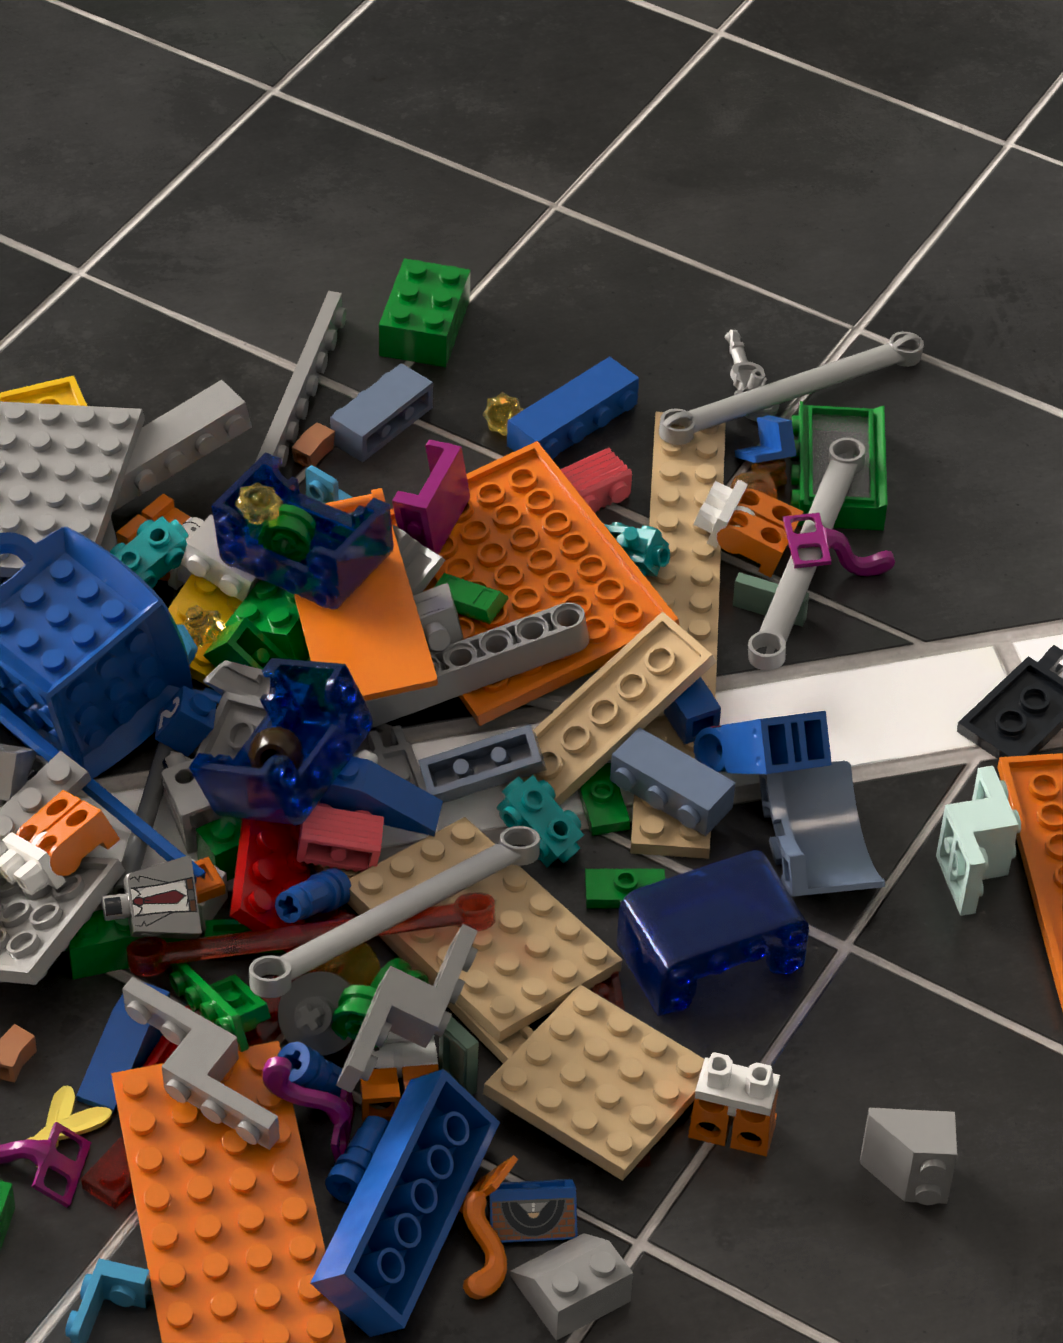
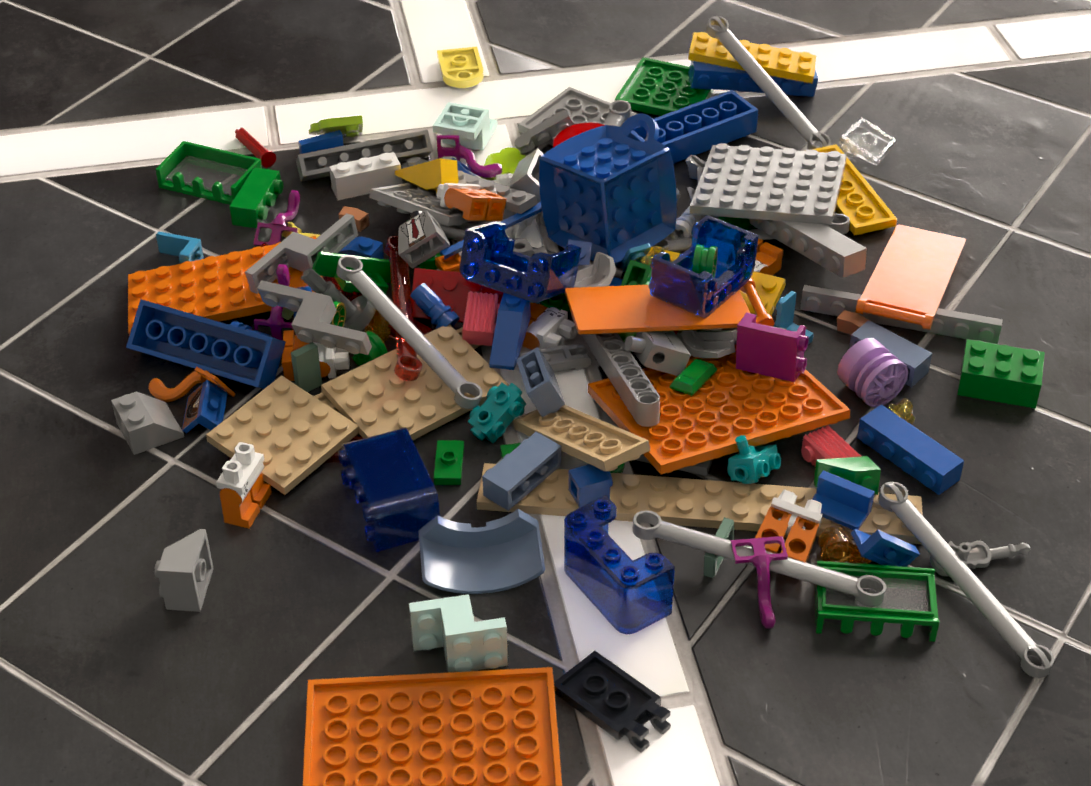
camera: 95 degrees right, 5 degrees down
clear yellow piece [235,482,283,525] -> none
dark brown piece [248,726,304,782] -> none
blue piece [694,711,832,774] -> none
none -> clear blue windscreen [564,495,675,634]
none -> blue panel [812,470,875,530]
none -> green slope [814,456,881,495]
none -> lavender wheel [837,338,908,407]
none -> flag [855,225,966,330]

